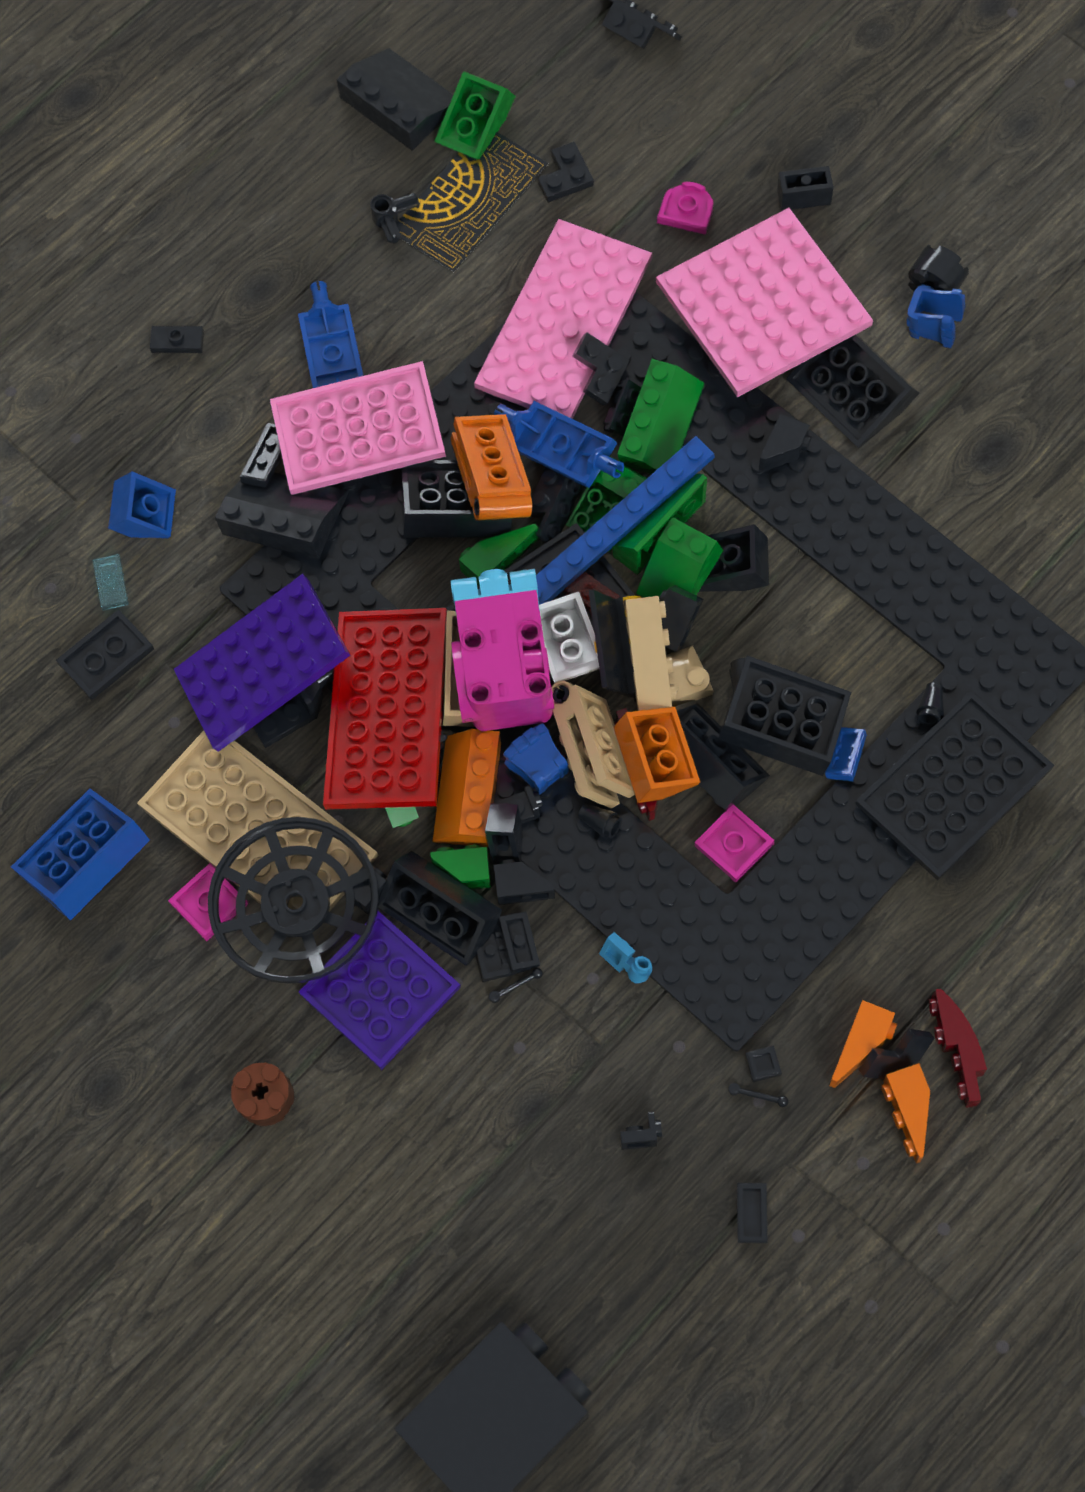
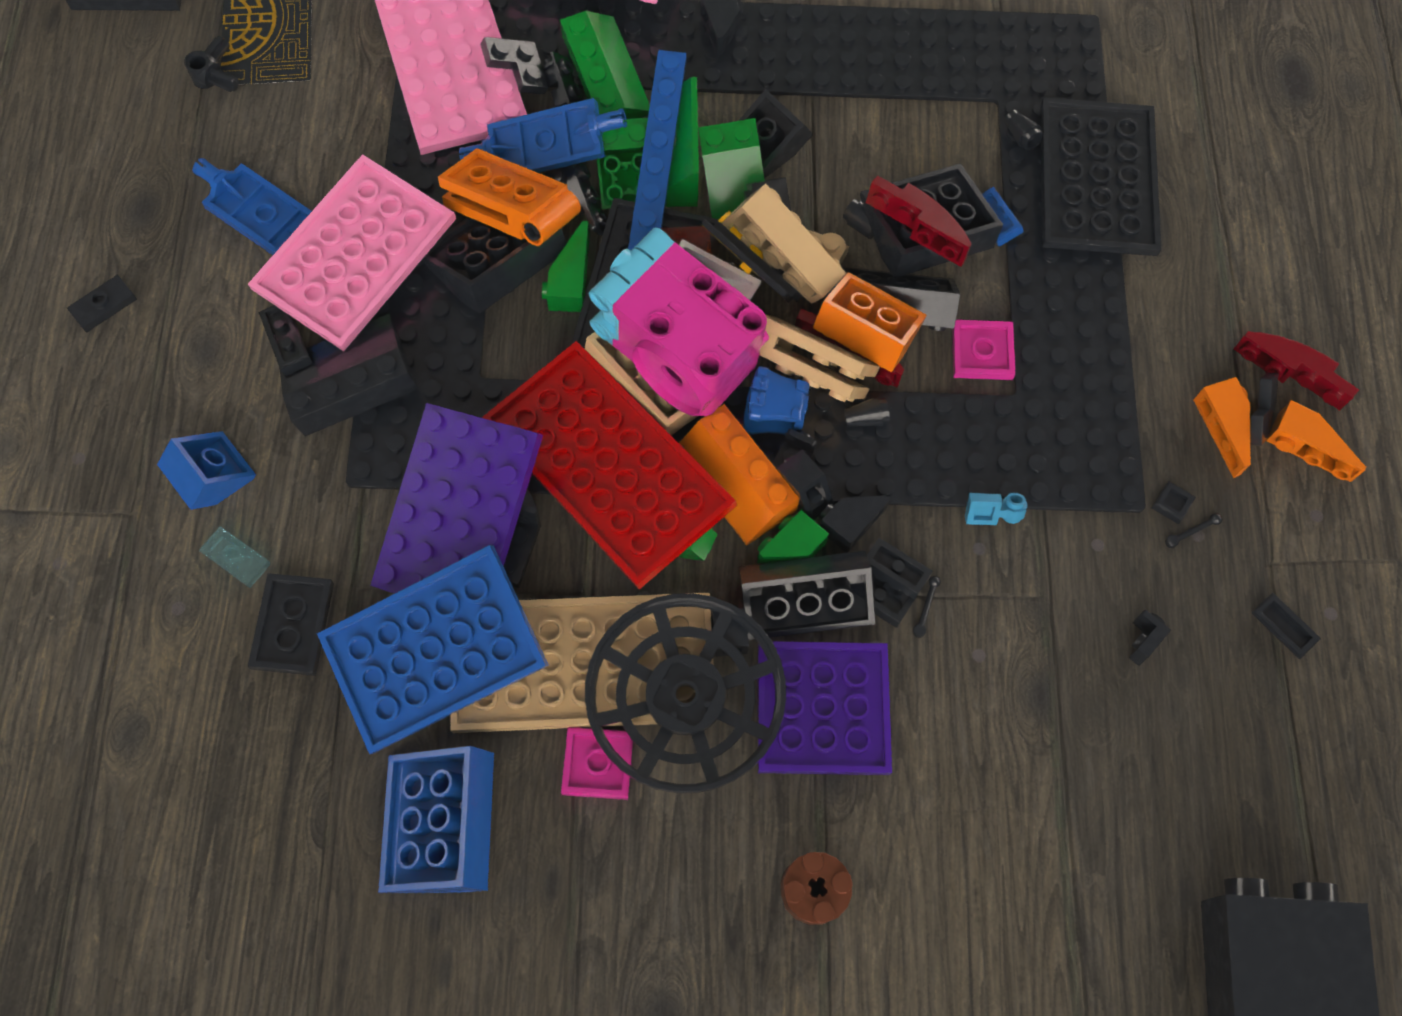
camera: 50 degrees left, 0 degrees up
none -> blue plate [317,545,549,754]
none -> dark red slope [866,175,972,267]

